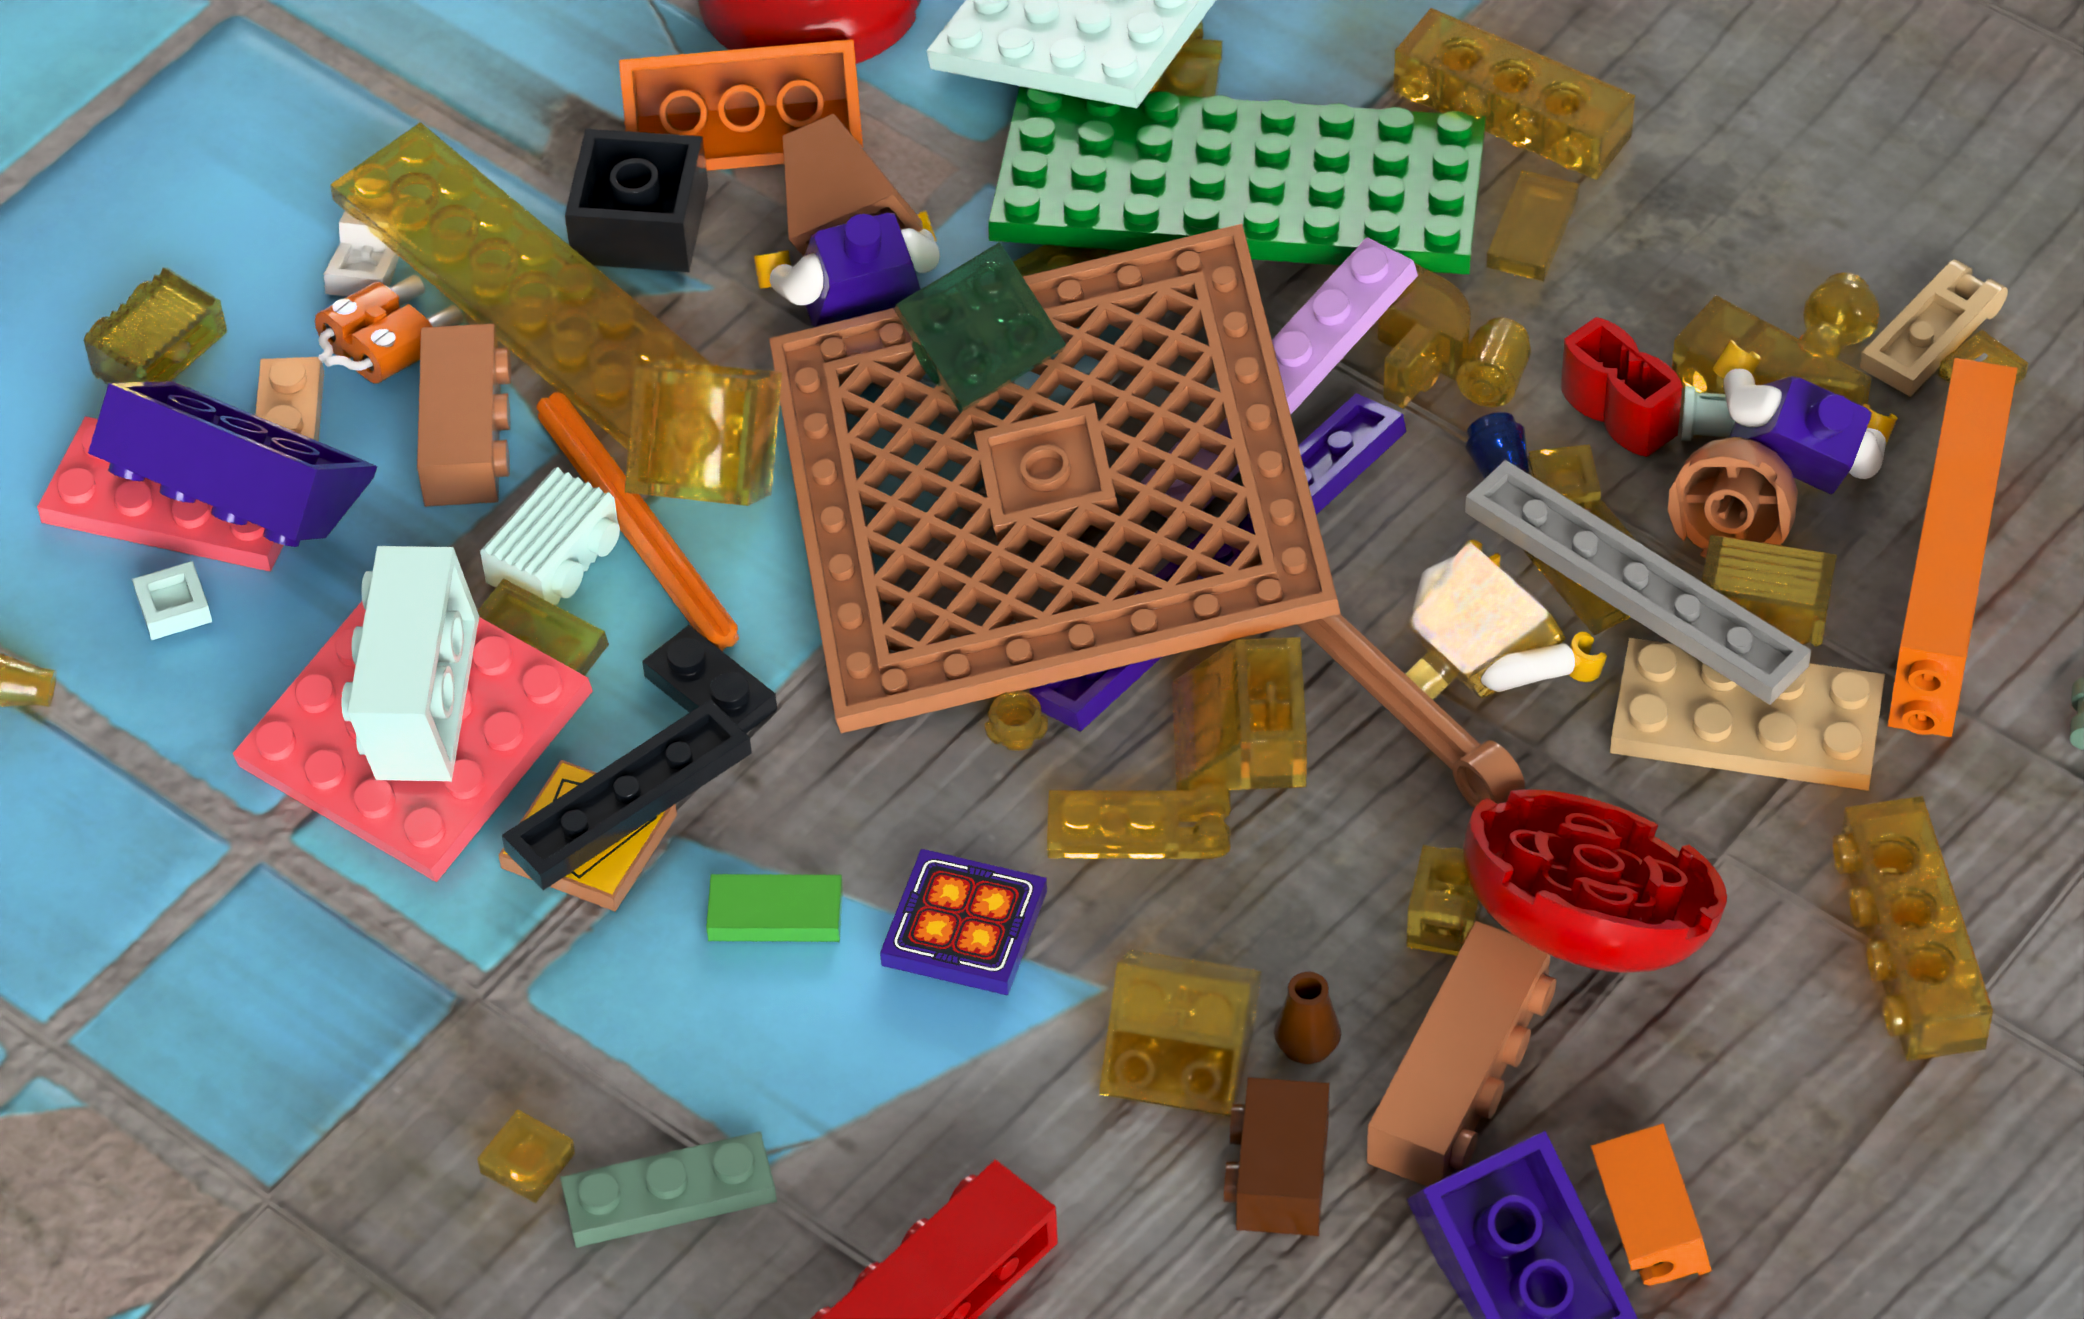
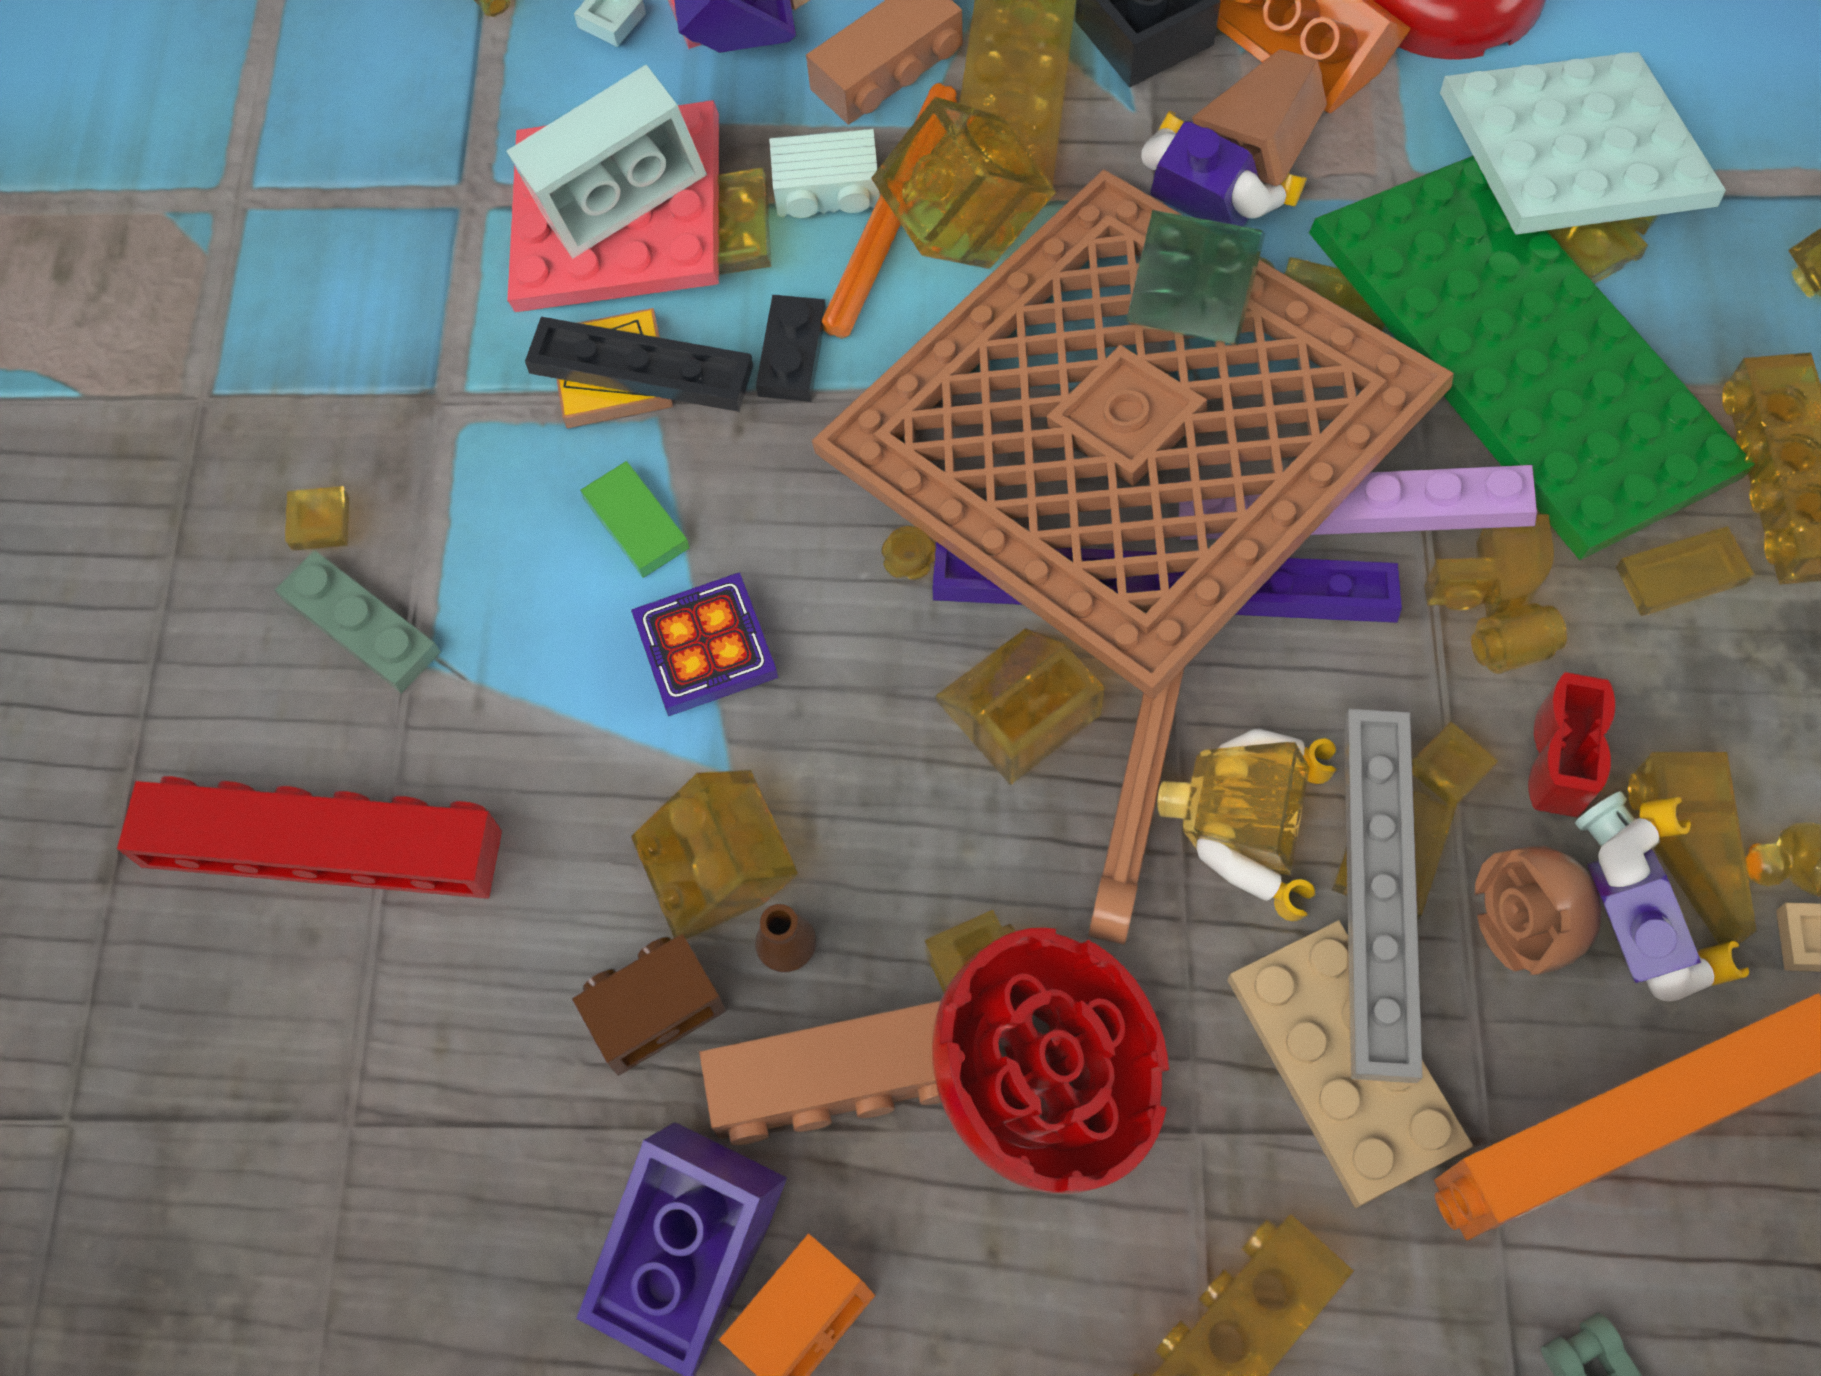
camera: 55 degrees right, 15 degrees up
clear yellow plate [1047,783,1231,859] -> none
clear blue cone [1465,412,1529,479] -> none
clear yellow brick [1701,534,1837,647] -> none

